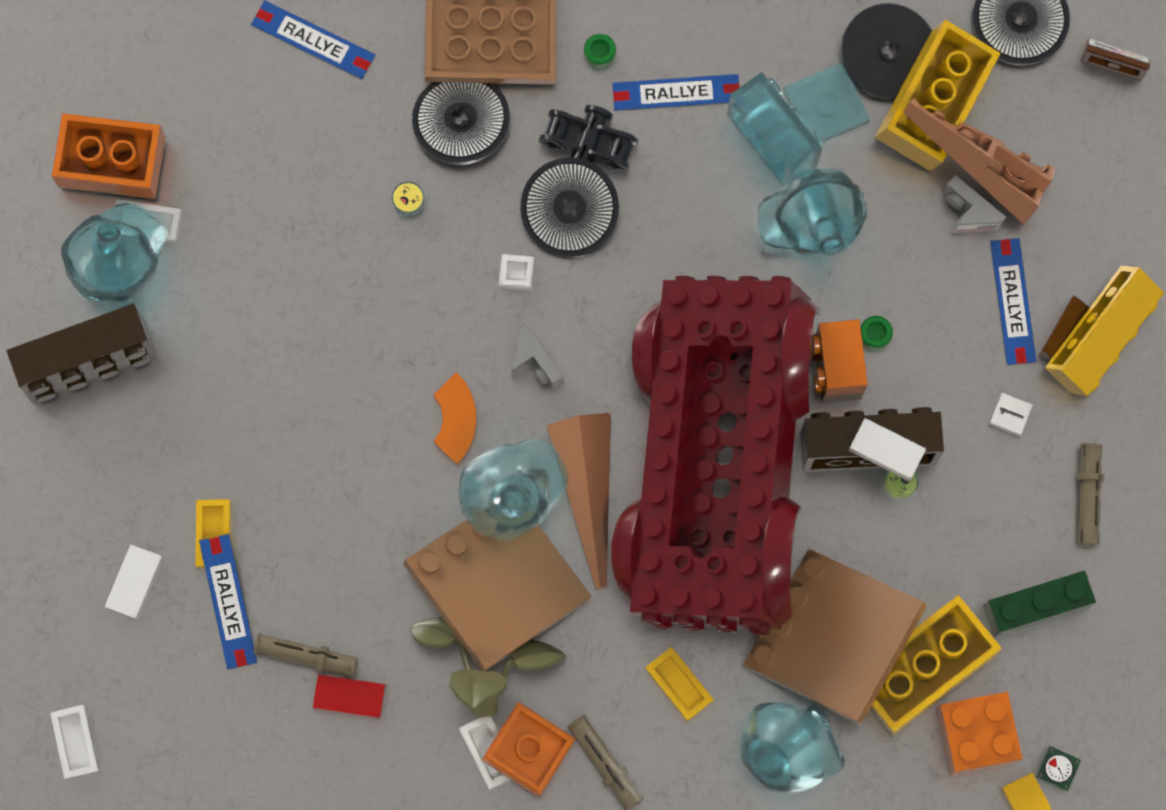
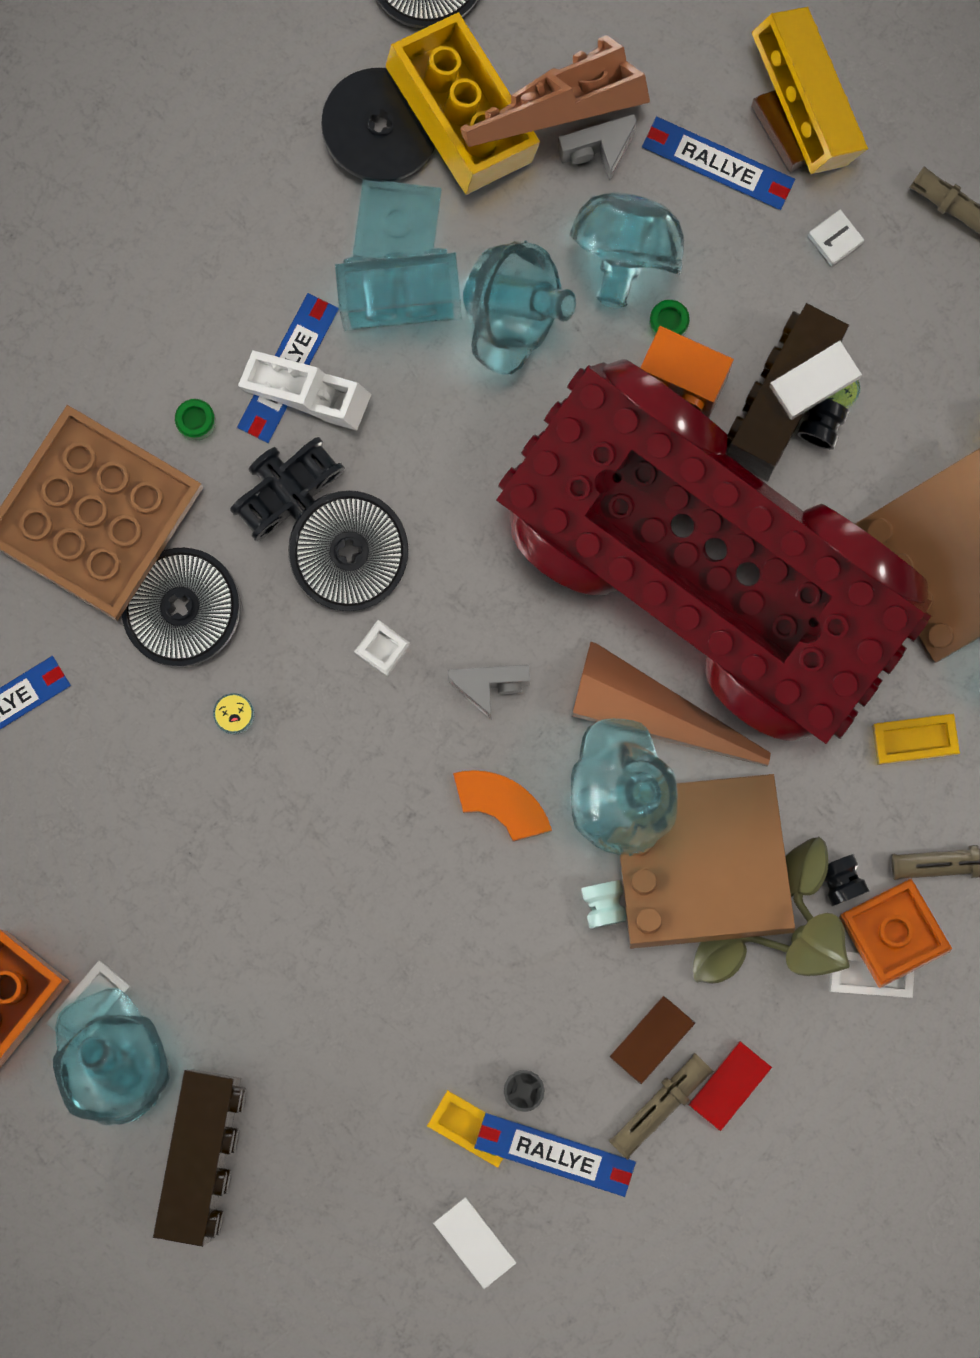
camera: 55 degrees left, 5 degrees up
none -> white slope [238,350,372,431]
none -> dark grey wheel [504,1070,545,1112]
none -> clear light blue piece [570,192,684,309]
none -> light aqua wheel [581,880,627,929]
none -> reddish brown slope [610,996,695,1084]
none -> black wheel [797,398,849,450]
none -> black wheel [824,854,869,906]

